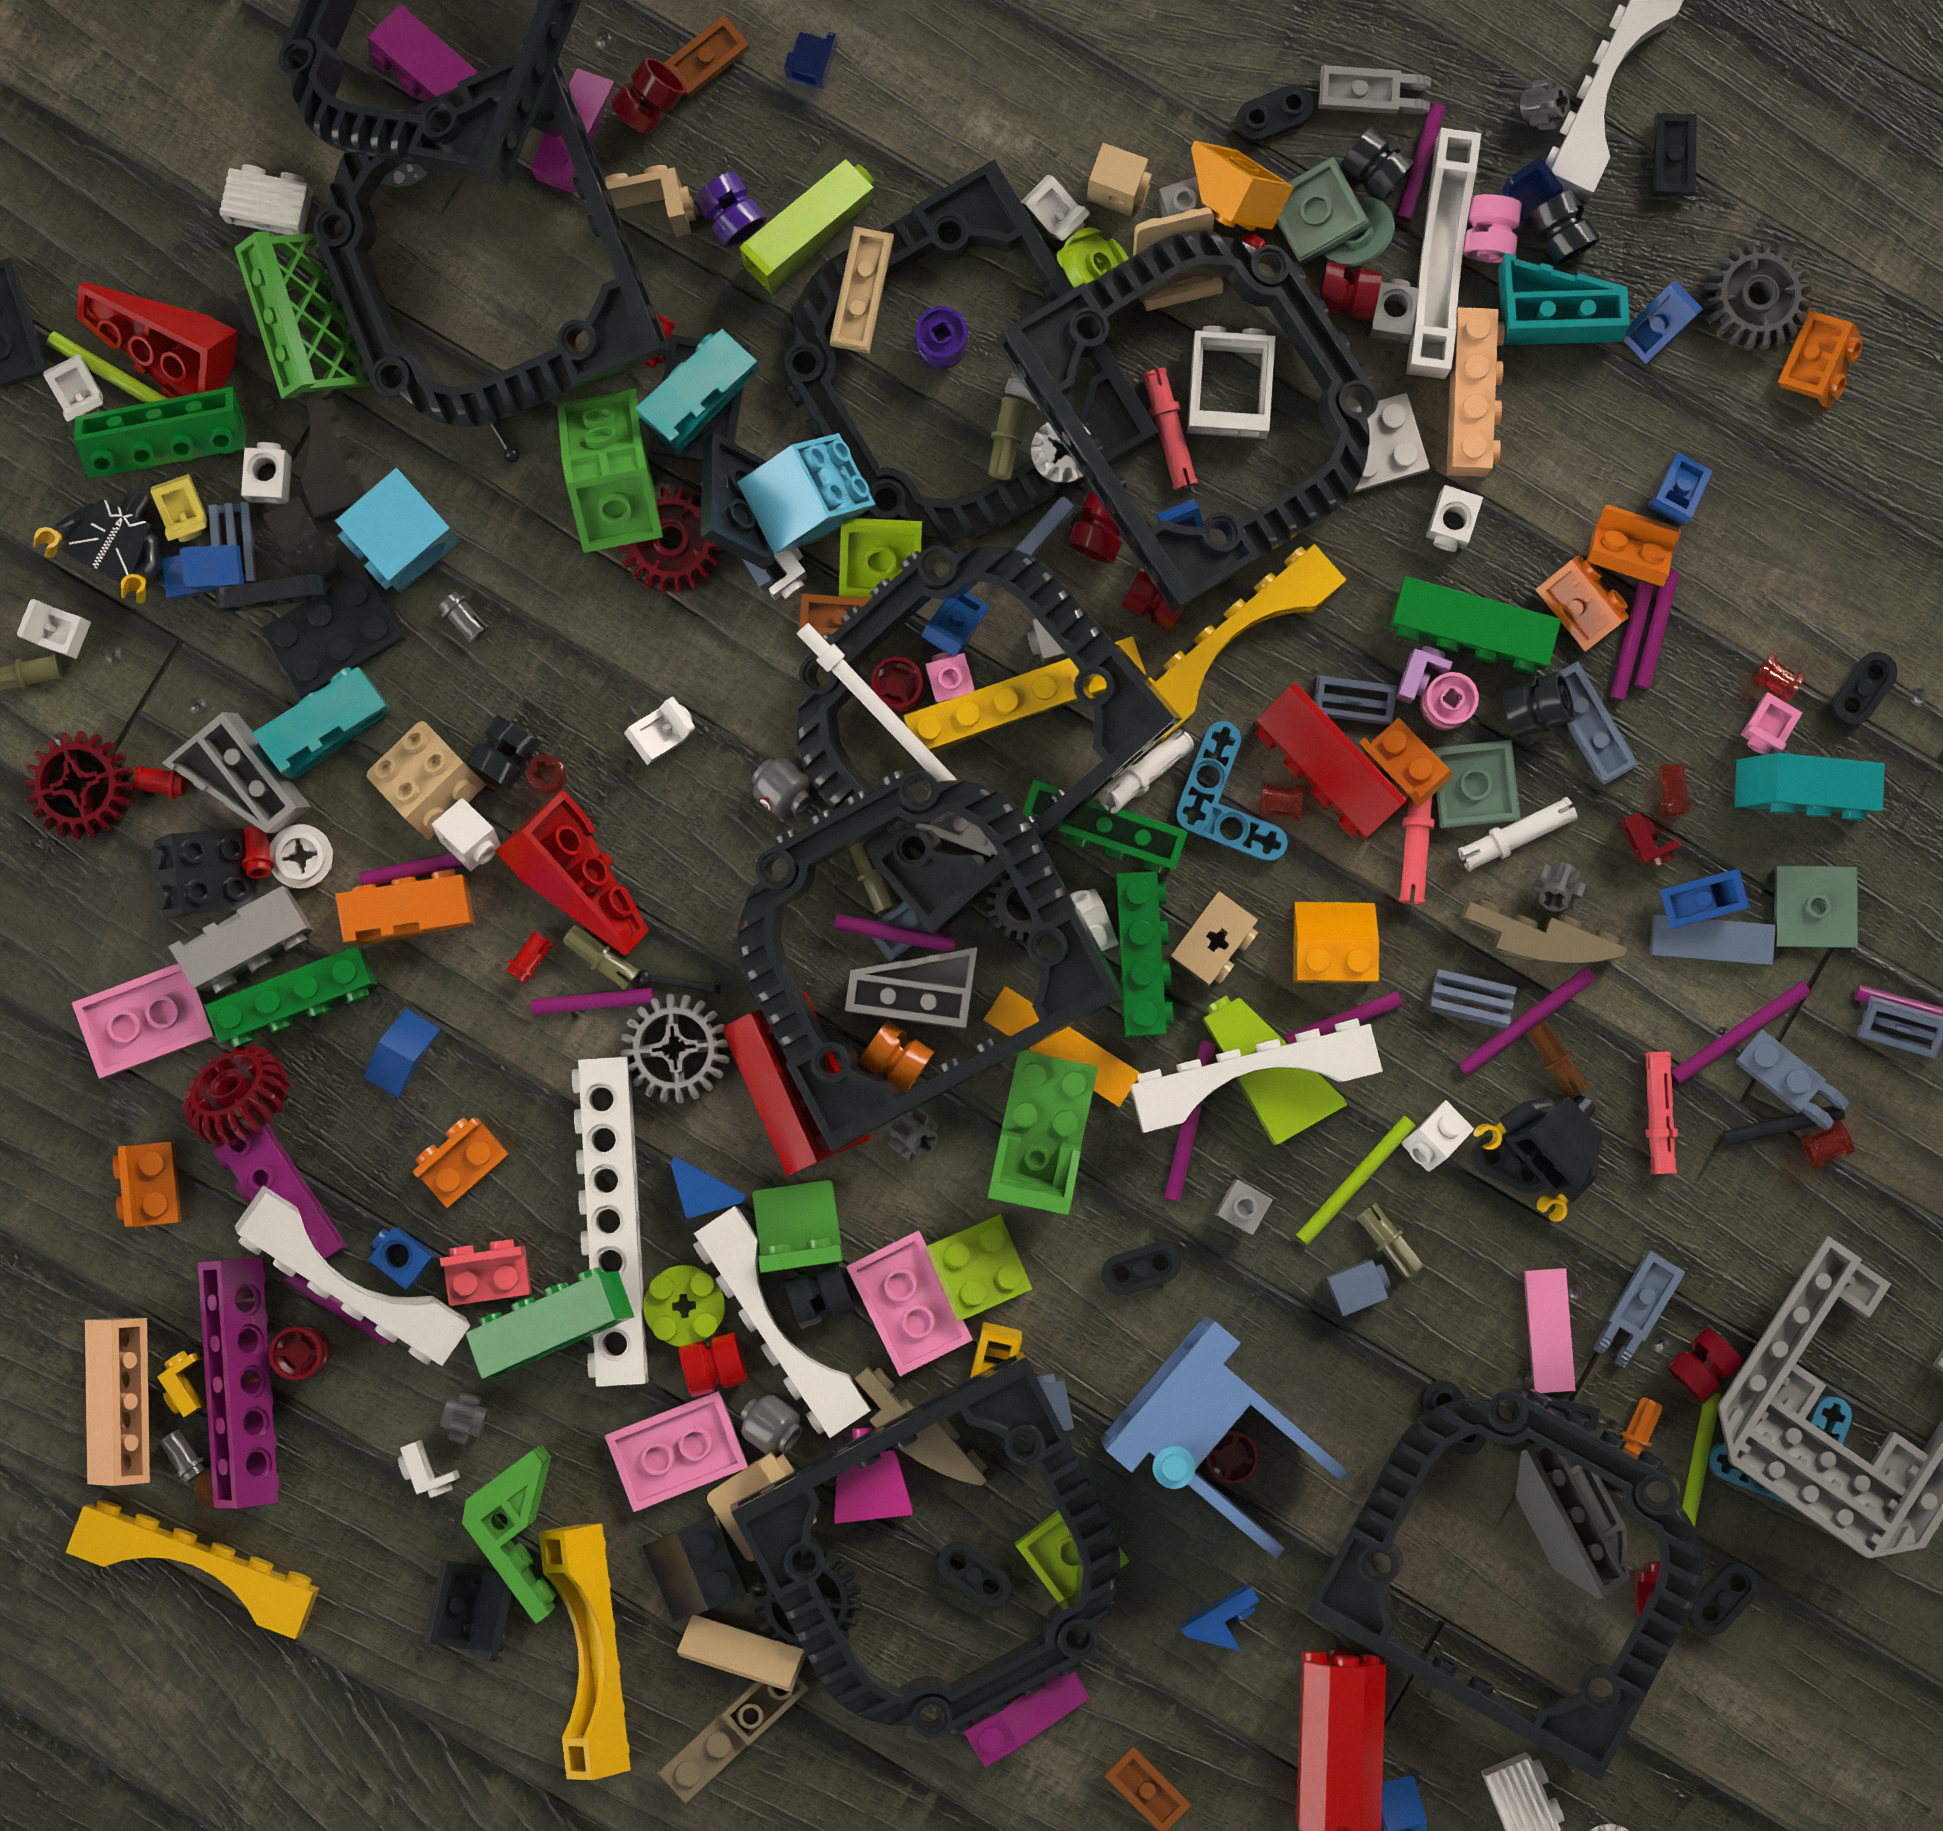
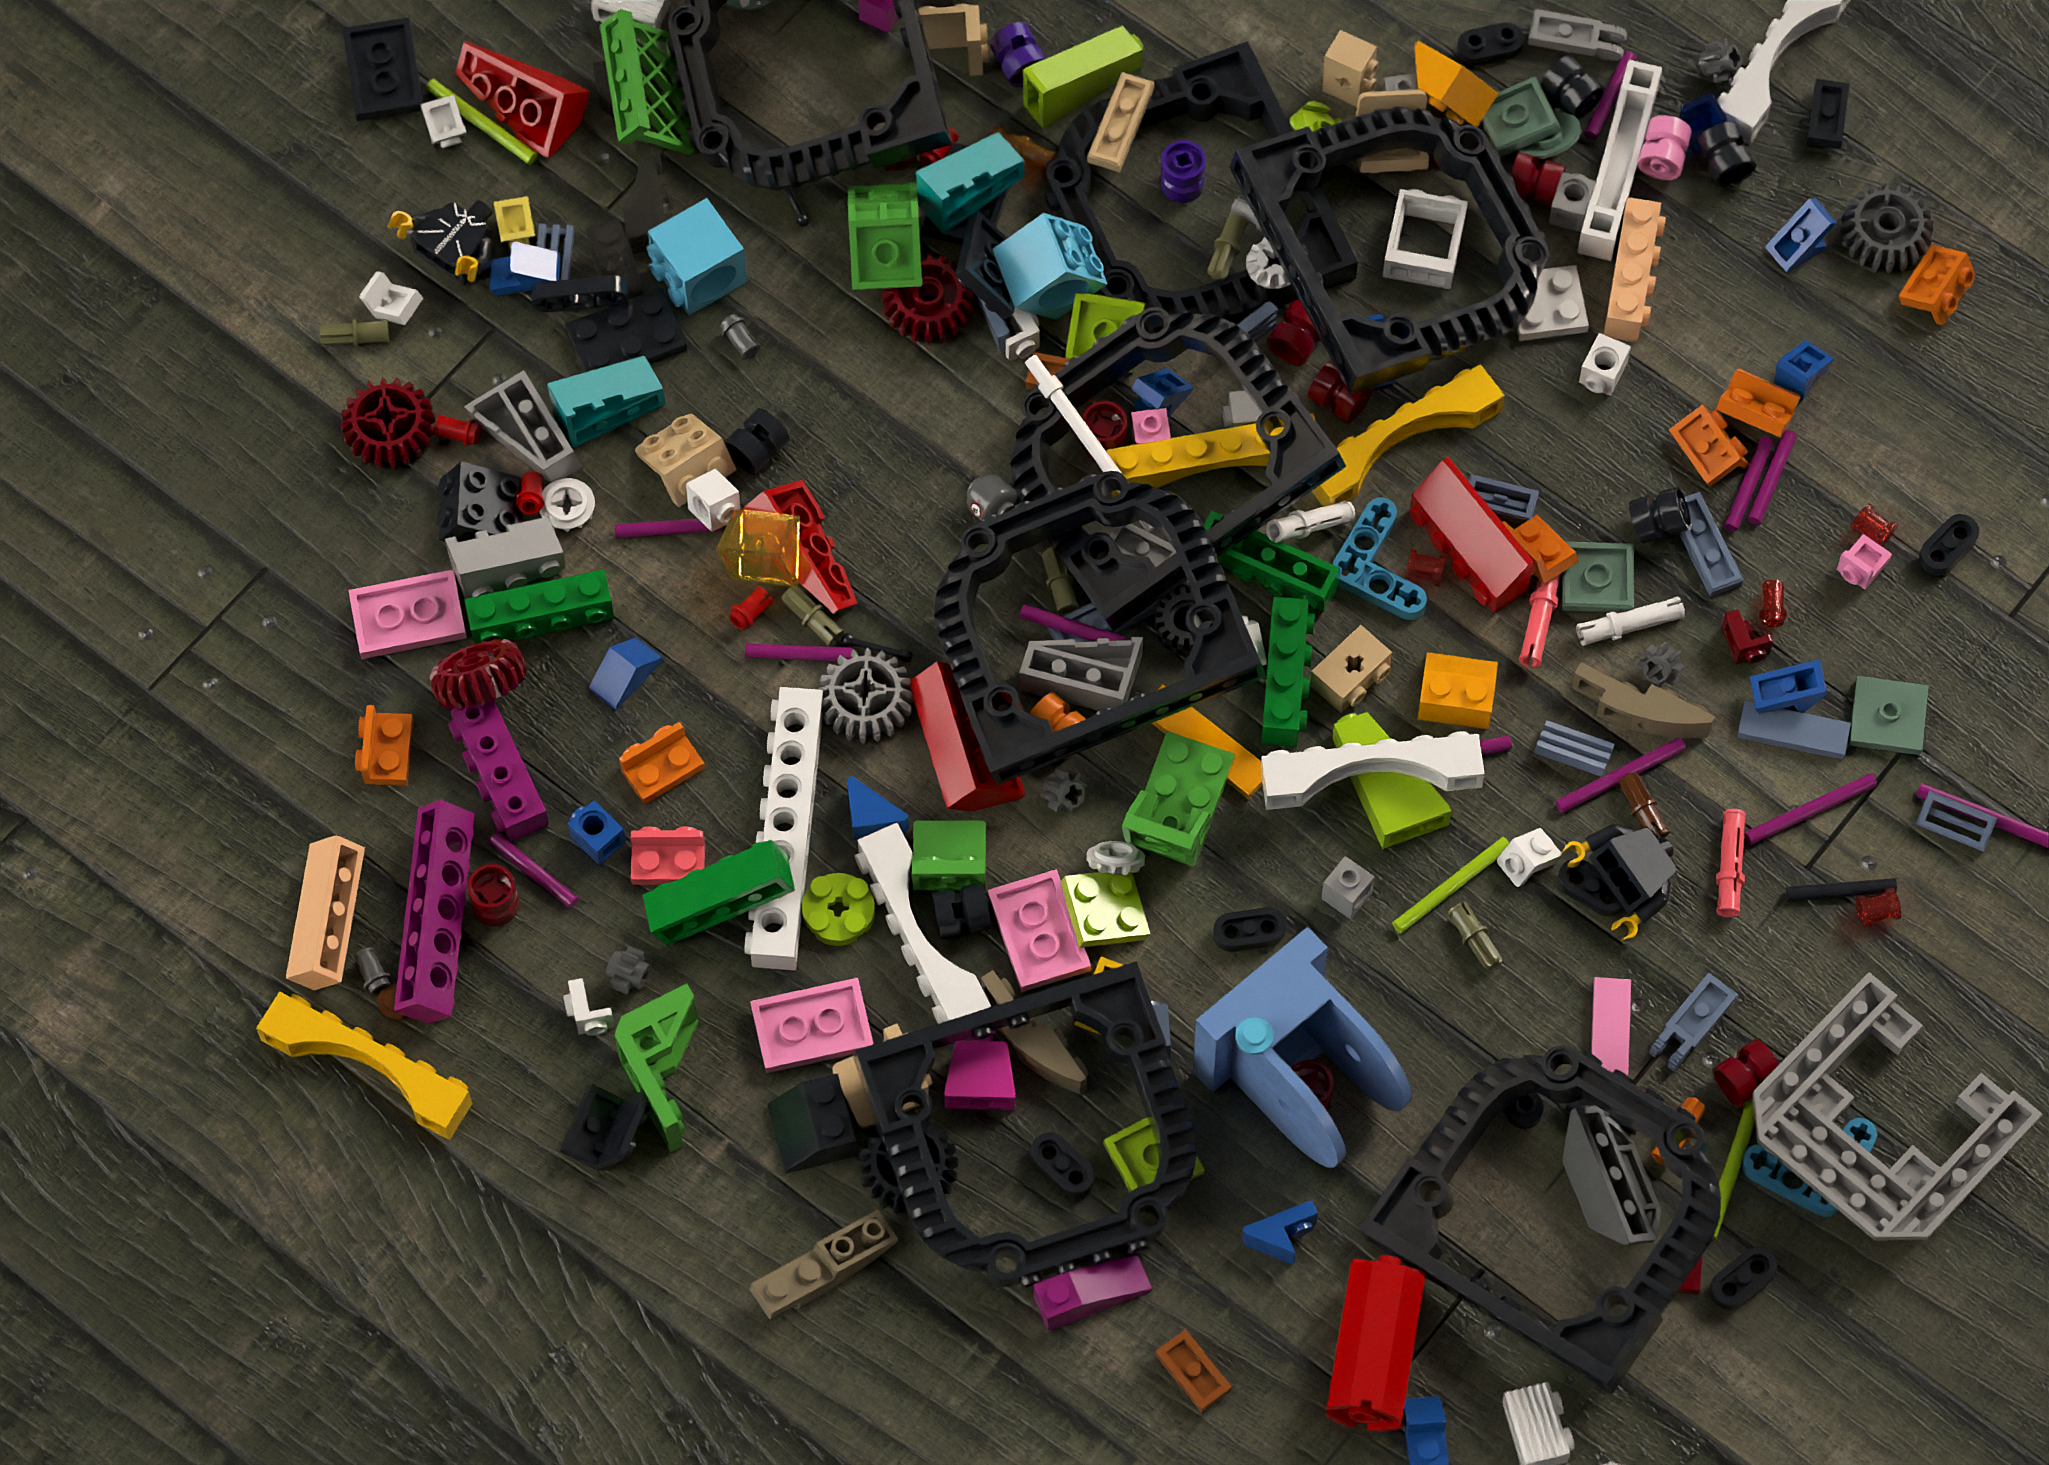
camera: 10 degrees right, 20 degrees down
green brick [74,386,246,479] -> none
yellow bracket [157,1351,205,1417] -> none
white arch [235,1185,470,1366] -> none
white brick [241,442,292,505] -> none
orange wedge [335,869,475,946] -> none
clear red bush [526,754,567,794] -> none
yellow arch [538,1524,631,1780] -> none
white bracket [624,697,695,765] -> none
tan tile [677,1615,806,1692] -> none
red wheel [679,1332,748,1398] -> none
dark grey head [740,1395,803,1455] -> none
white bracket [1021,175,1090,241] -> none
coral pin [1141,368,1198,490] -> none
magenta bar [1164,1041,1217,1201] -> none
sand blue brick [1324,1259,1391,1316] -> none
green brick [1389,576,1561,674] -> none
lavender bracket [1396,646,1453,704] -> none
bright pink wheel [1420,672,1479,731] -> none
teal wedge [1498,252,1630,345] -> none
teal wedge [1735,753,1885,821] -> none
sand blue hinge [1735,1029,1850,1130] -> none
none -> clear yellow slope [716,509,800,587]
none -> clear orange pin [990,125,1057,172]
none -> white gear [1087,841,1145,875]

